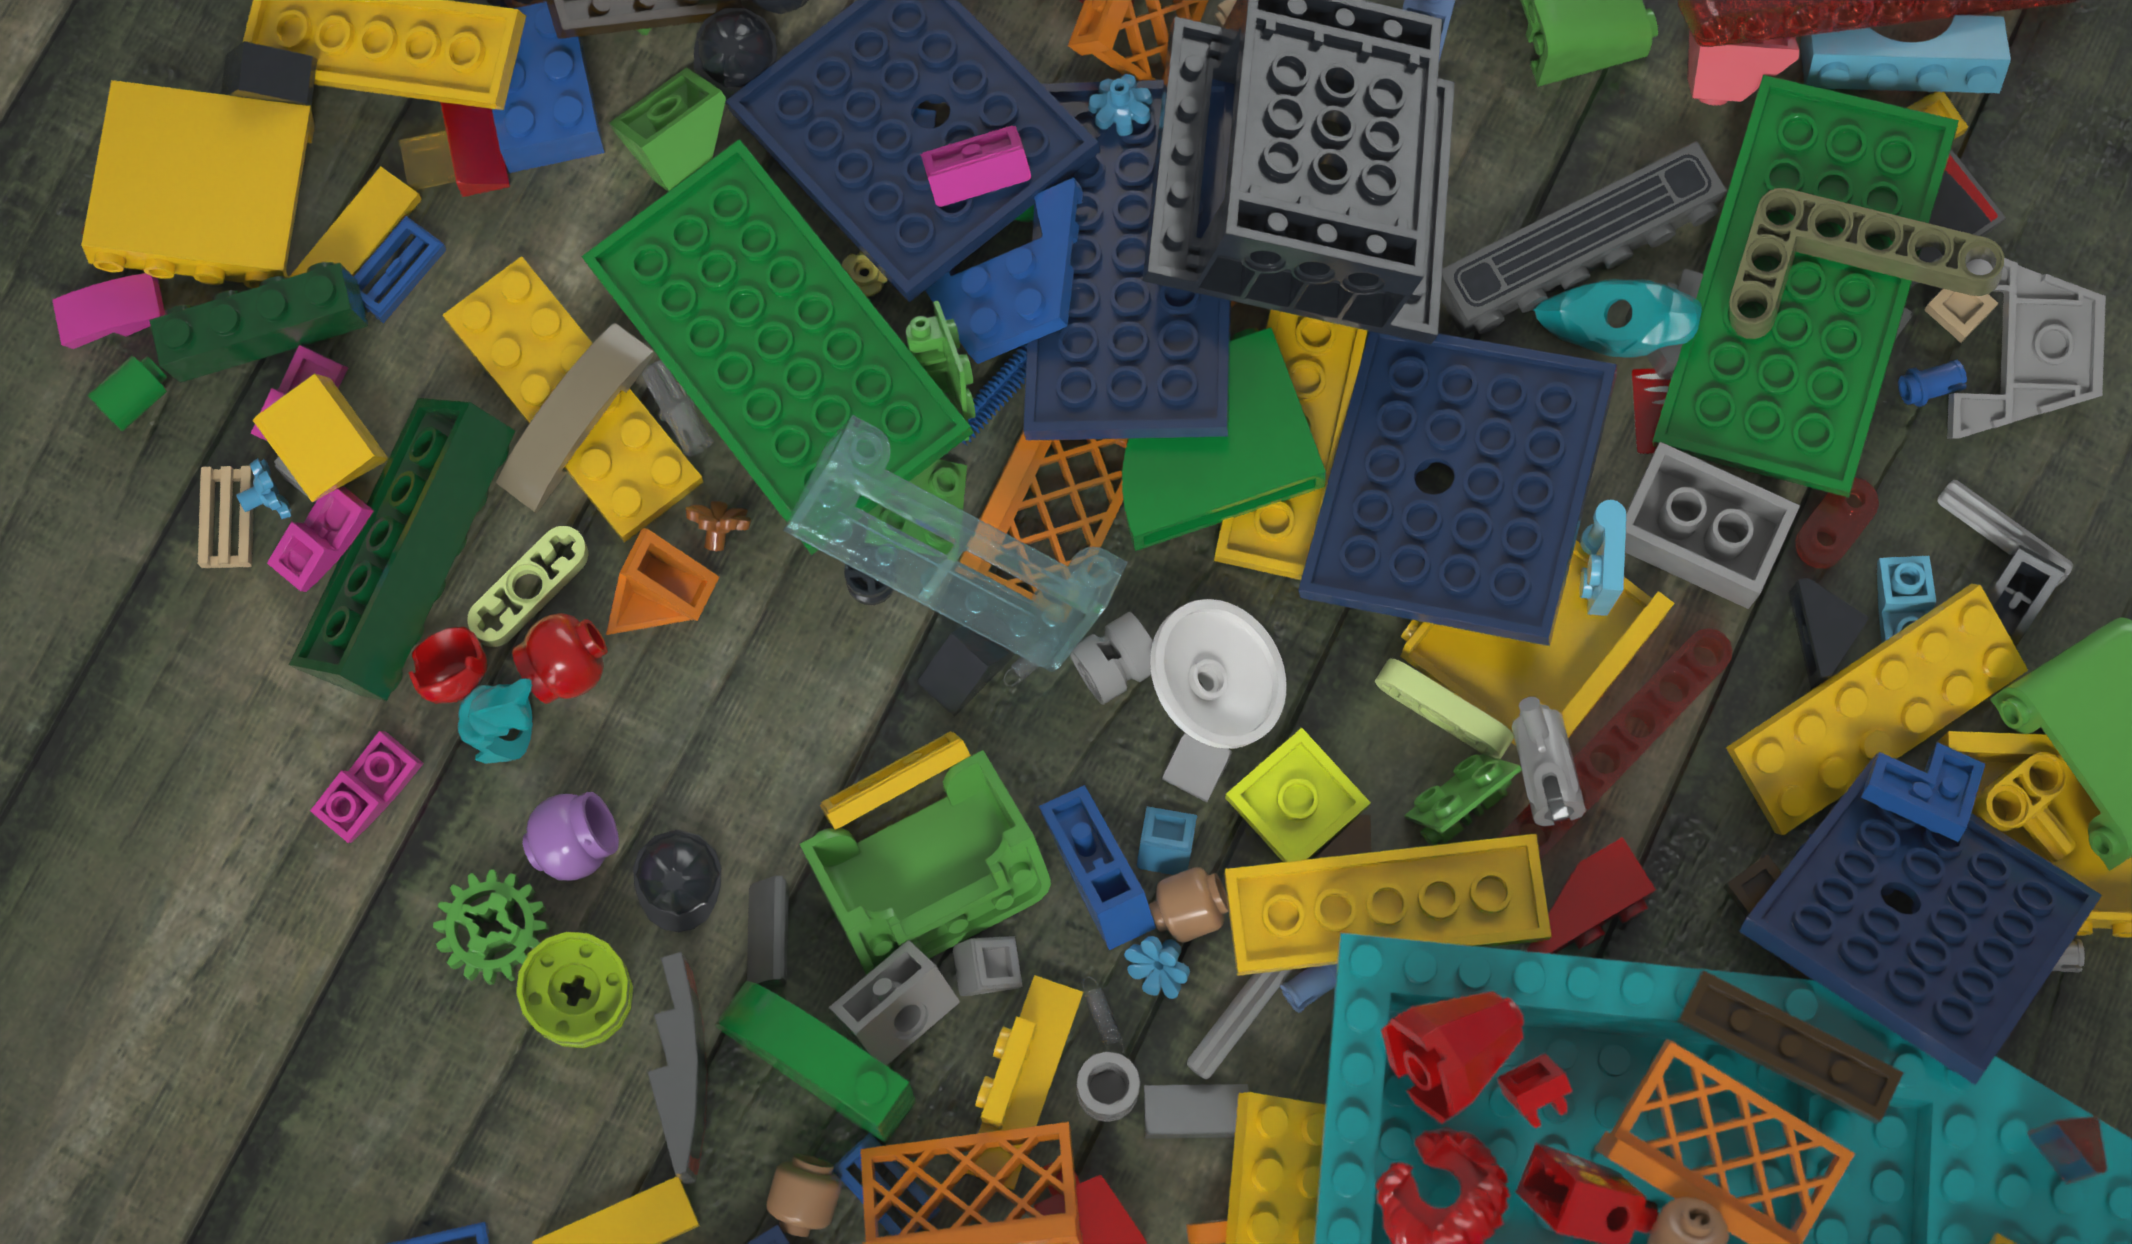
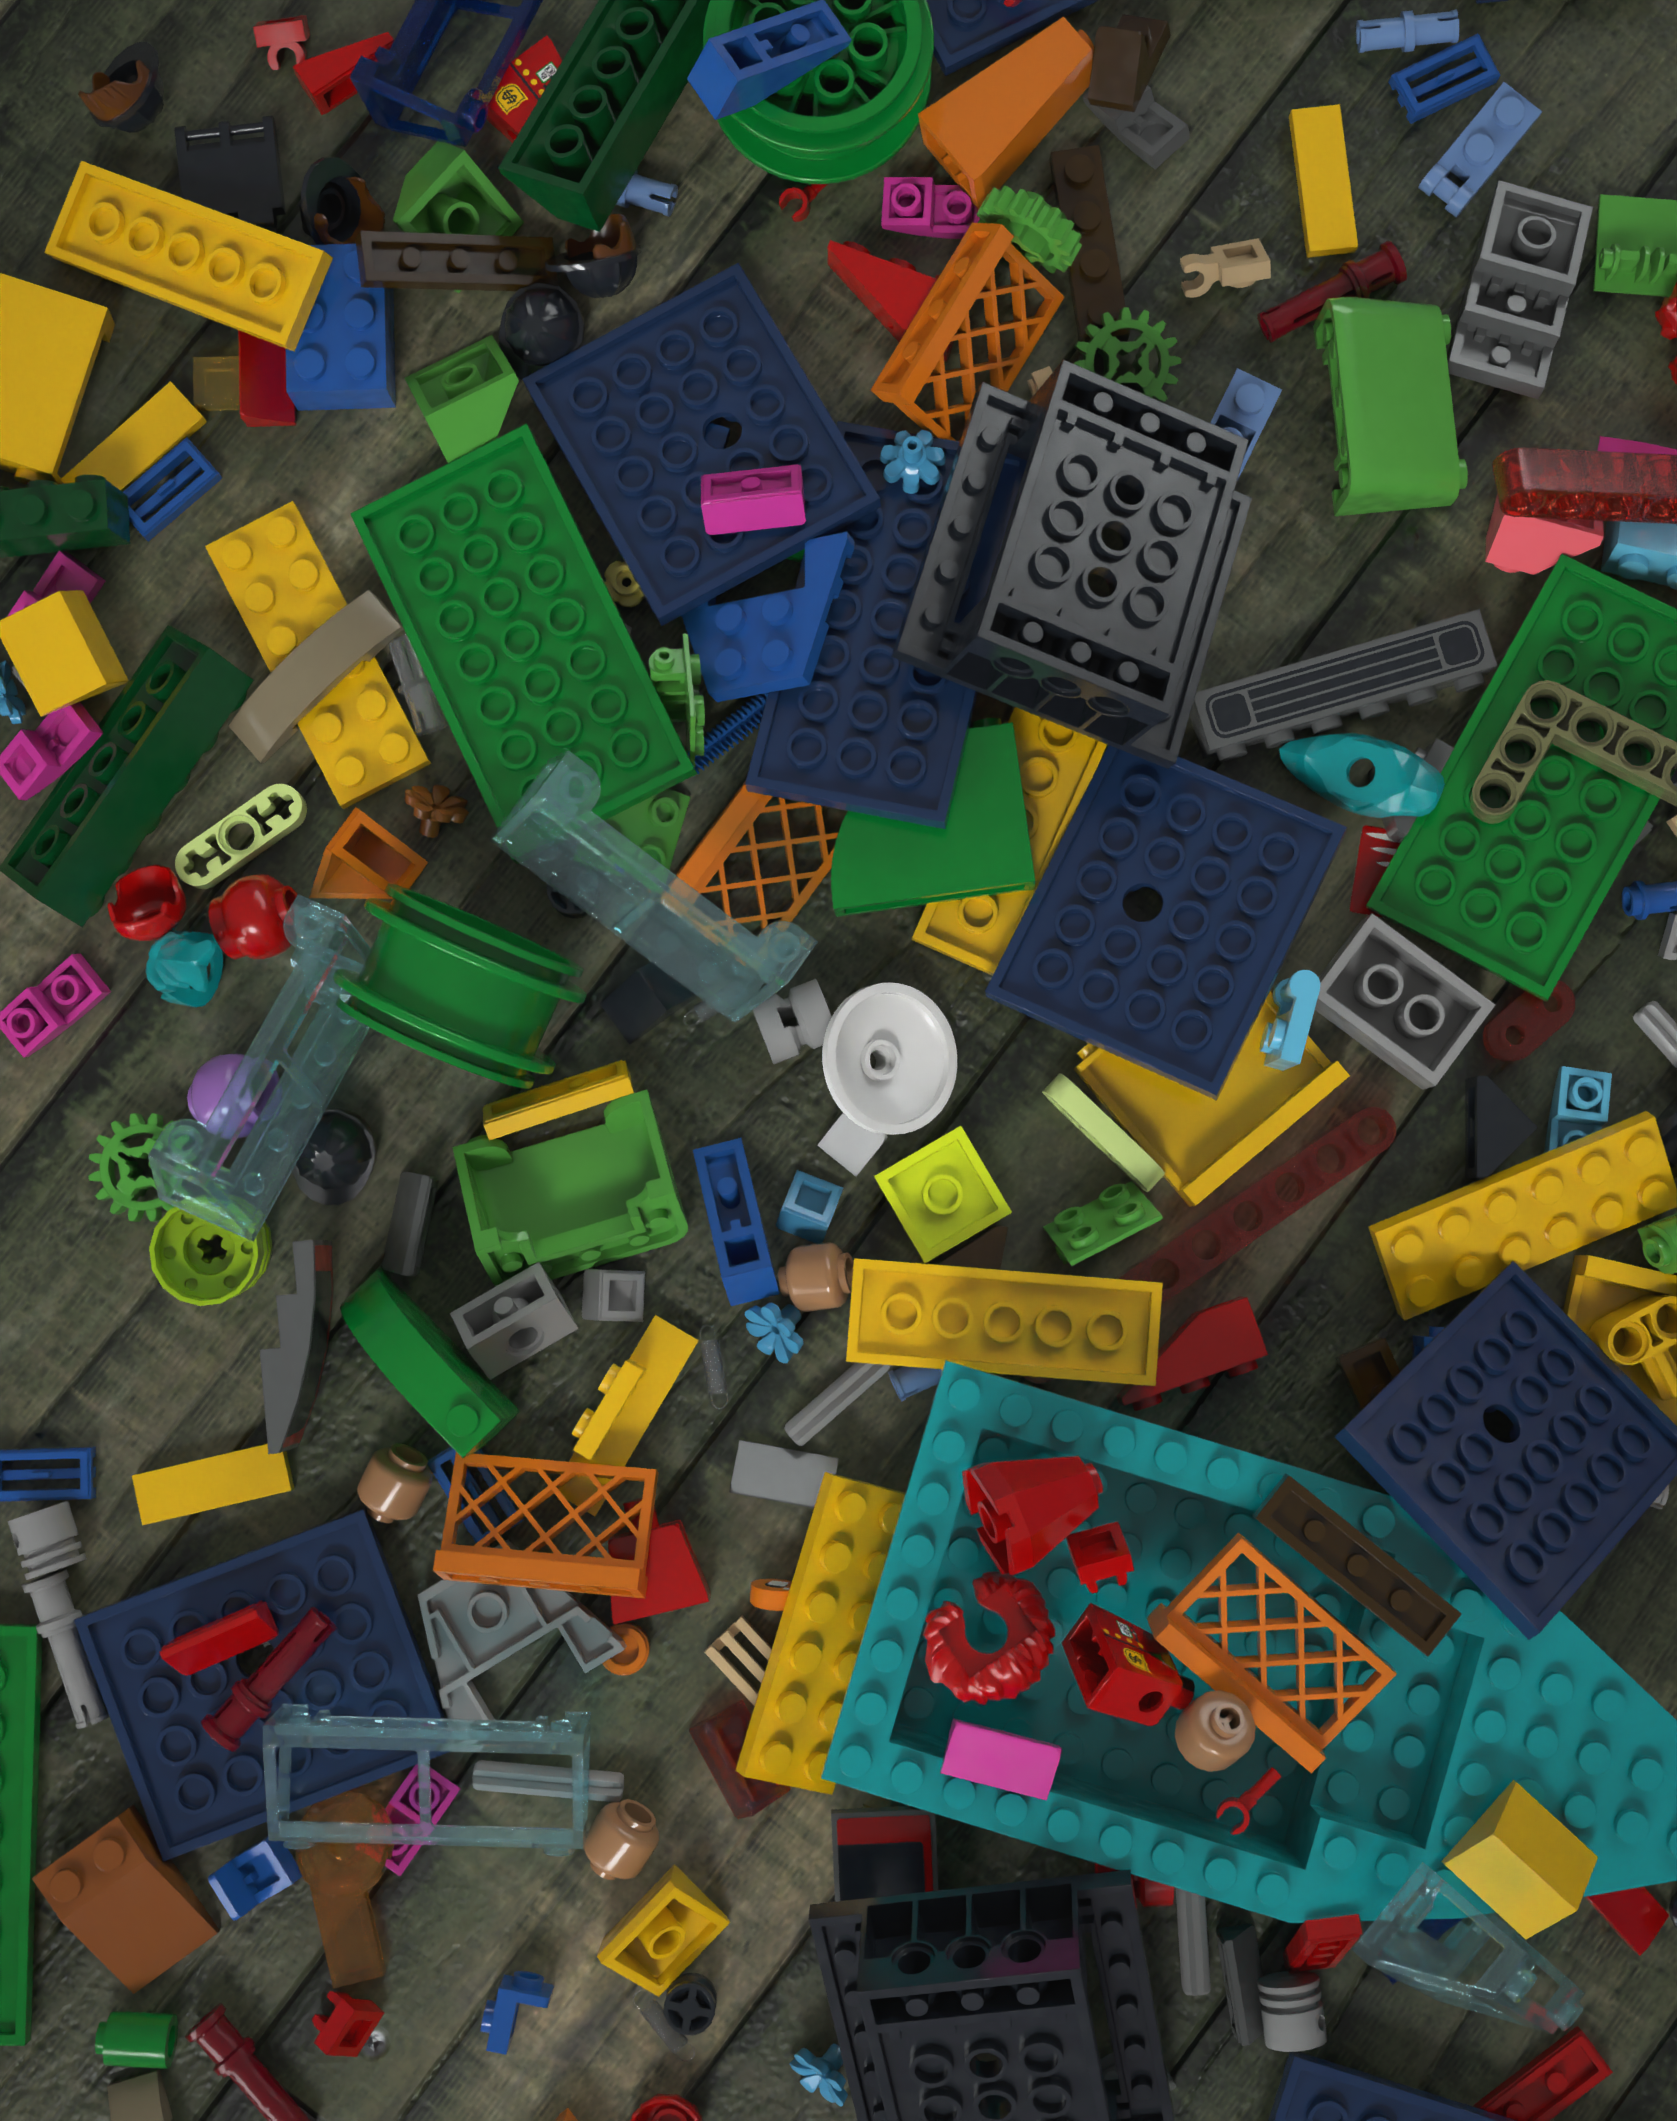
camera: 10 degrees right, 10 degrees up
black slope [221,41,317,107] -> none
light grey piece [1076,1052,1140,1122] -> none
light grey piece [1512,697,1586,826] -> none
blue plate [1861,742,1985,842] -> none
clear red slope [2027,1116,2108,1184] -> none
none -> clear light blue windscreen [148,894,371,1242]
none -> green wheel [333,883,587,1089]

